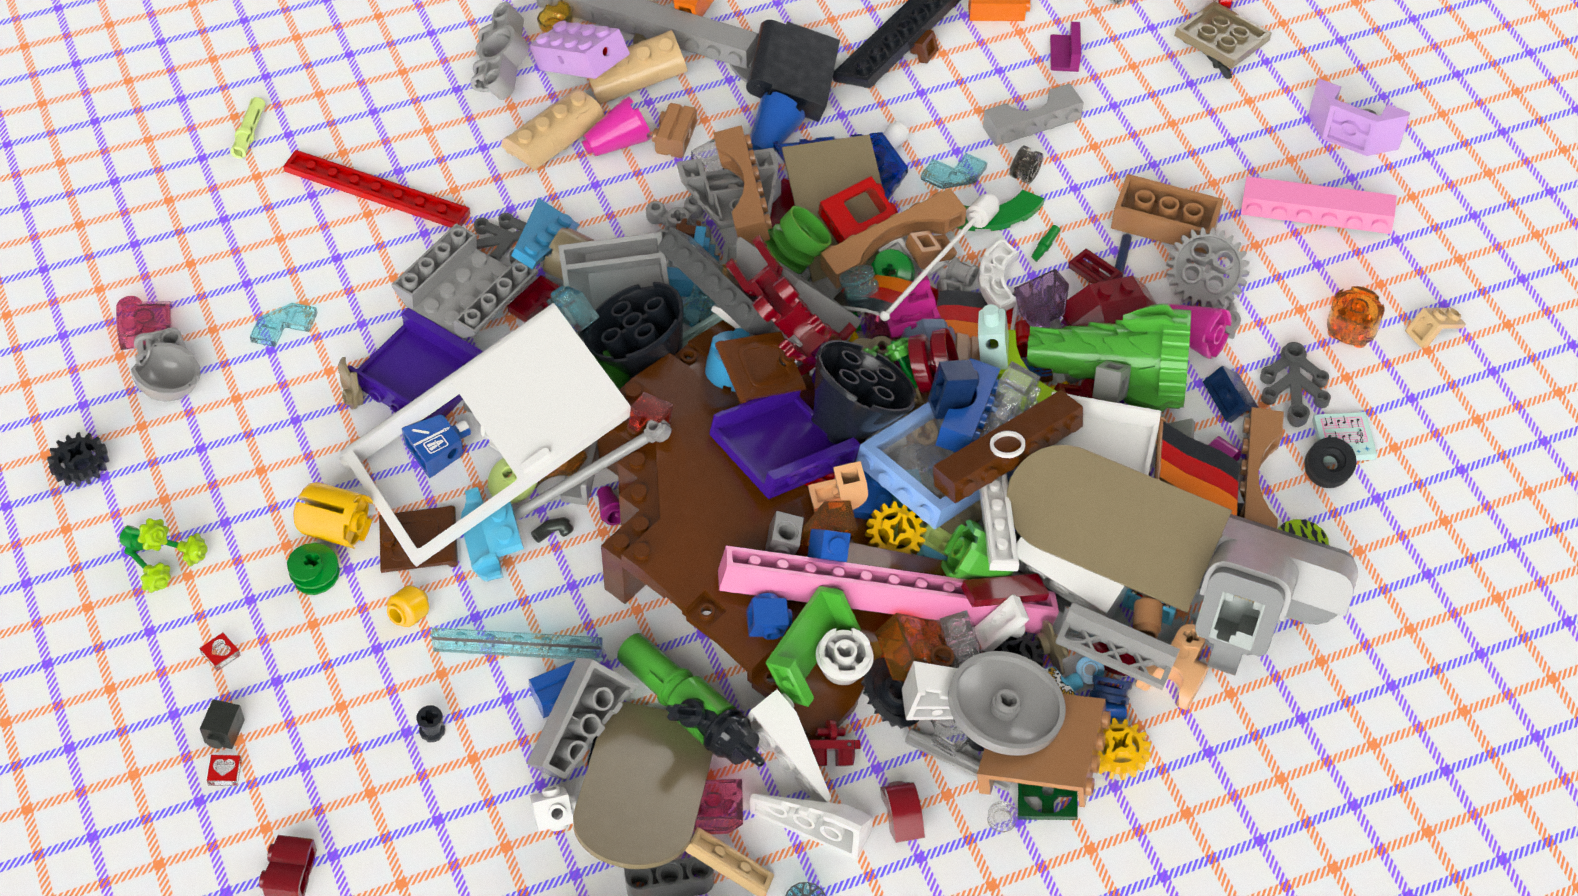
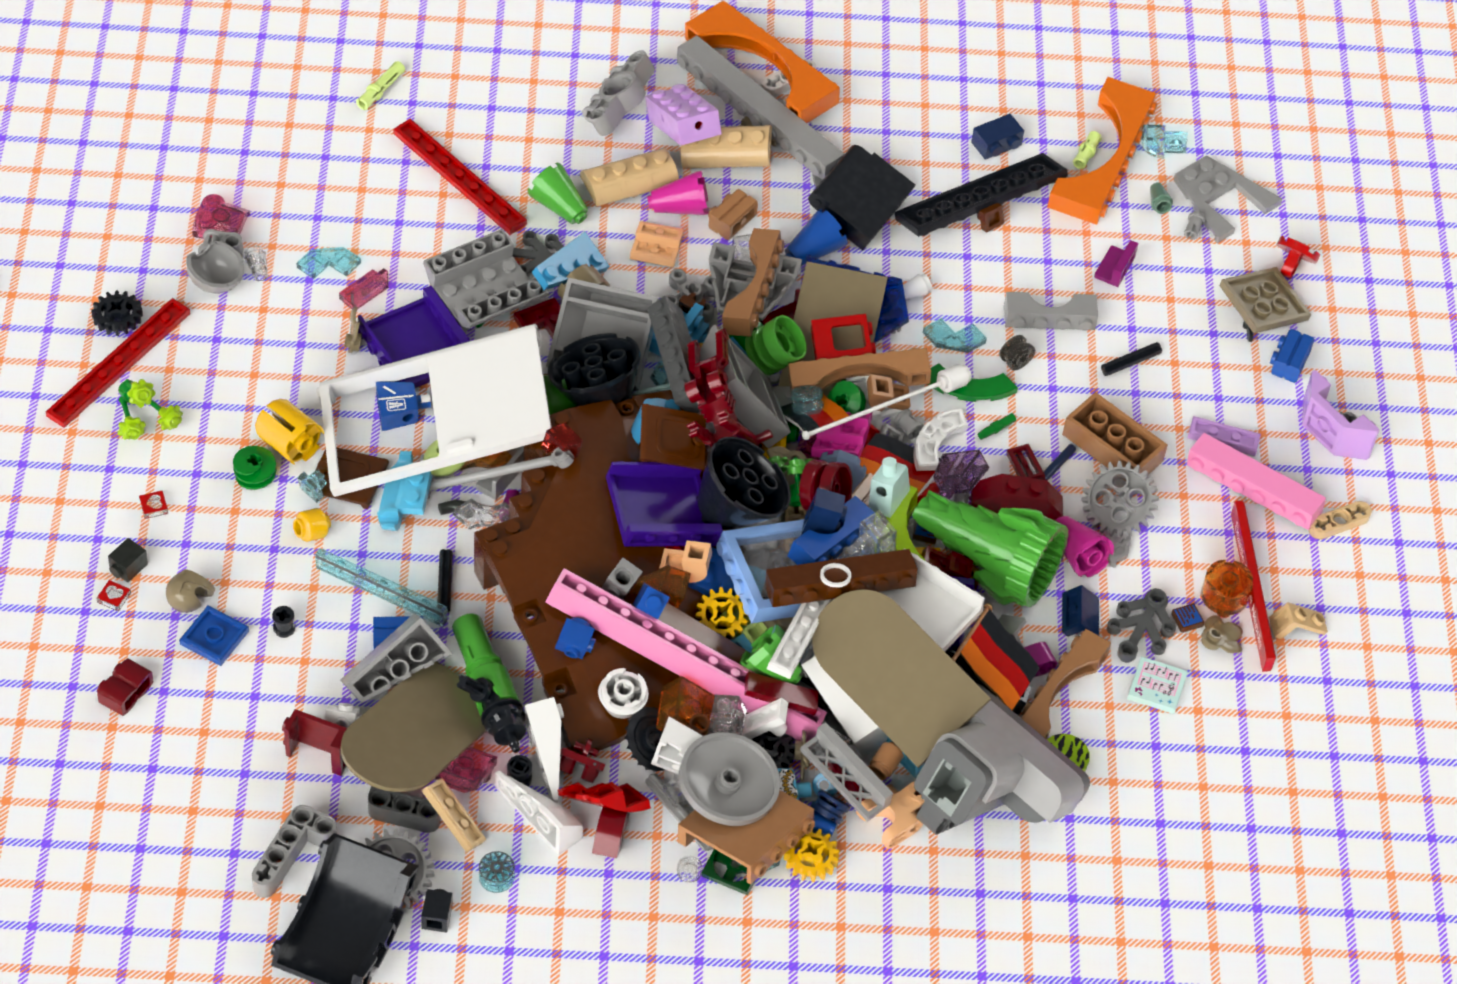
camera: 20 degrees right, 0 degrees up
clear yellow hair [537,0,573,33] -> none
clear light blue brick [546,286,599,333] -> none
bright green panel [766,586,861,707] -> none
light grey brick [1092,360,1131,403] -> none
black tyre [1304,437,1356,488] -> none
none -> red tile [45,298,190,428]
none -> dark tan helmet [166,569,215,613]
none -> blue tile [179,605,249,666]
none -> clear cone [244,246,268,281]
none -> dark red panel [282,709,347,776]
none -> clear light blue tile [297,470,327,503]
none -> clear pink panel [339,268,389,310]
none -> black axle [437,549,453,613]
none -> clear tile [453,498,509,530]
none -> black wheel [507,755,532,787]
none -> bright green cone [527,163,588,224]
none -> red slope [557,782,651,812]
none -> light nougat slope [630,221,684,268]
none -> black axle [1101,342,1162,376]
none -> tile [1171,603,1204,633]
none -> lavender tile [1188,416,1261,456]
none -> dark tan plate [1201,615,1243,653]
none -> red tile [1231,500,1276,672]
none -> blue brick [1270,329,1315,383]
none -> tan beam [1308,501,1372,539]

